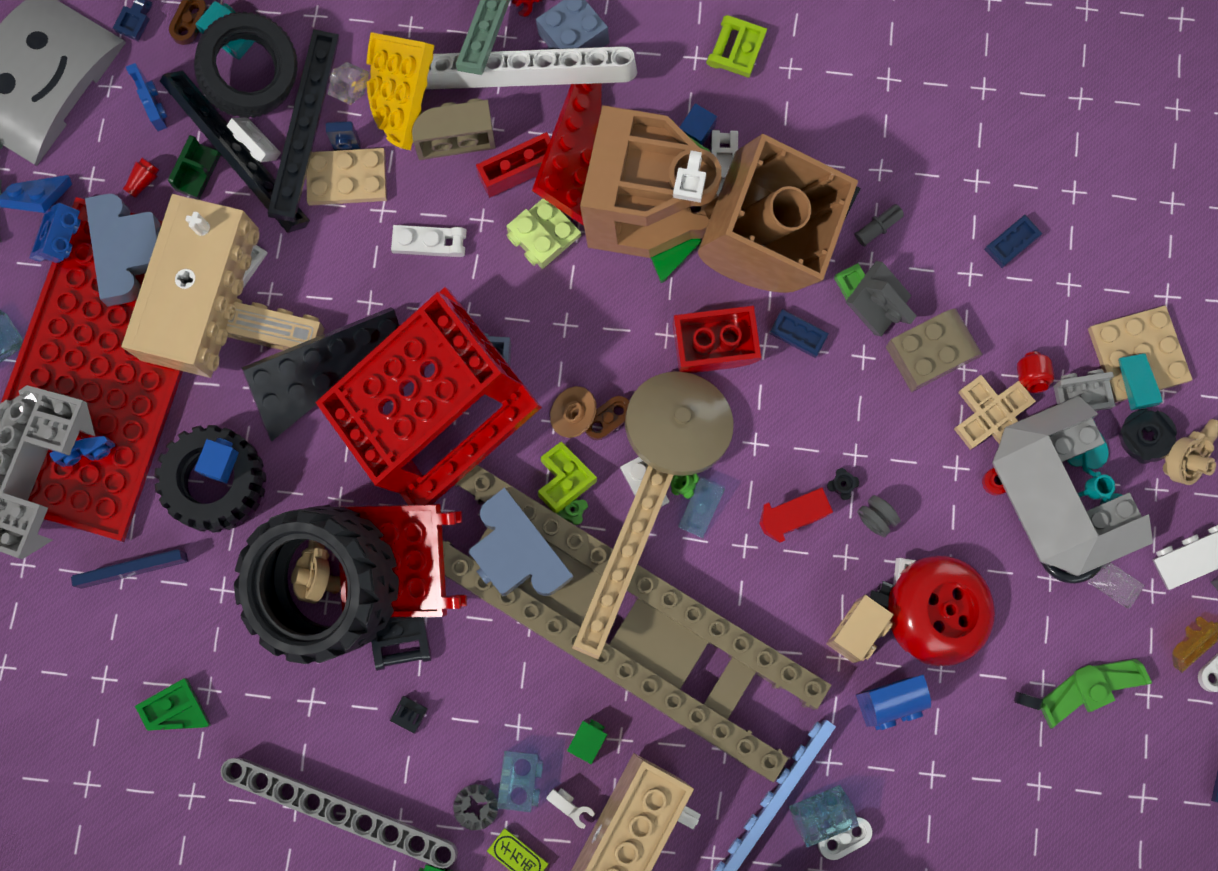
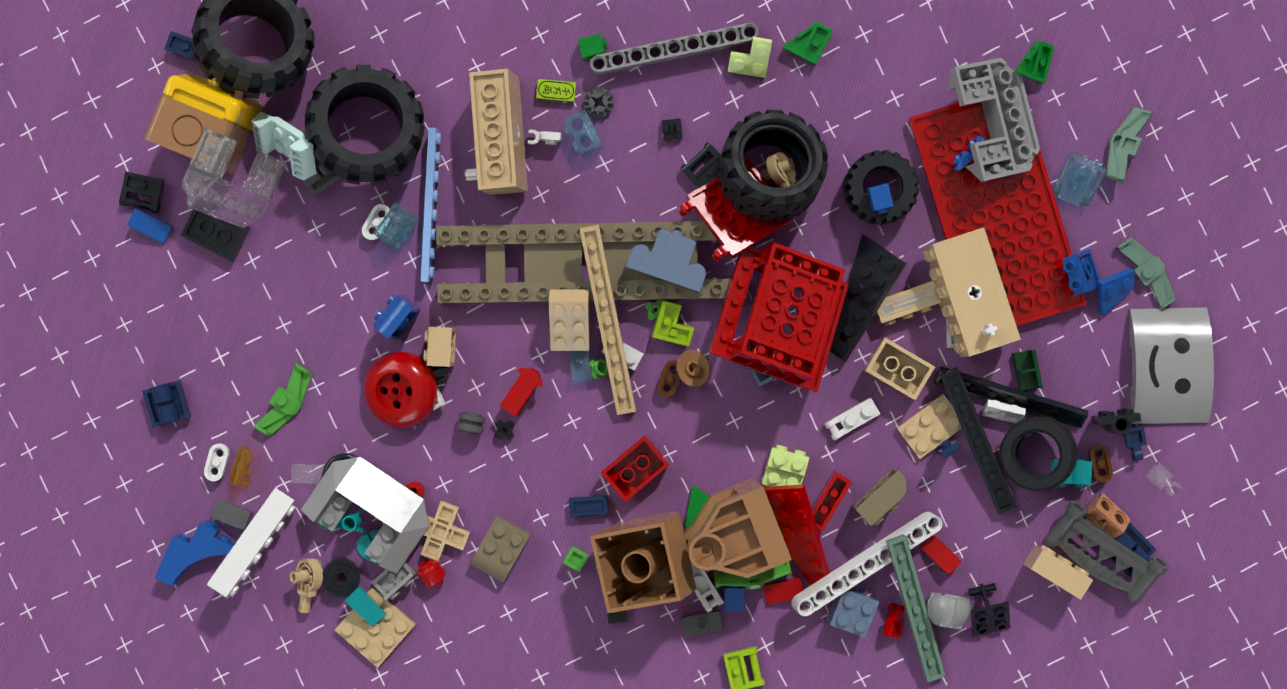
camera: 150 degrees right, 10 degrees up
dark blue tile [71,549,188,589] -> none
sand blue brick [85,194,161,306] -> none
red cone [123,158,159,198] -> none
blue wing [126,63,168,131] -> none
clear brick [328,62,370,105] -> none
yellow plate [366,32,434,151] -> none
green brick [567,719,608,764] -> none
dark tan dish [625,372,734,476] -> none
white plate [673,151,706,203] -> none
dark grey bracket [846,261,916,337] -> none
dark grey axle [854,204,904,247] -> none
dark blue plate [984,215,1043,268] -> none
black tile [1013,691,1044,710] -> none
none -> tan brick [549,290,590,351]
none -> dark grey plate [682,610,723,637]
none -> yellowish green plate [728,37,772,78]
none -> red slope [763,576,803,605]
none -> tan brick [863,337,935,400]
none -> red slope [919,535,962,575]
none -> black plate [1092,408,1141,435]

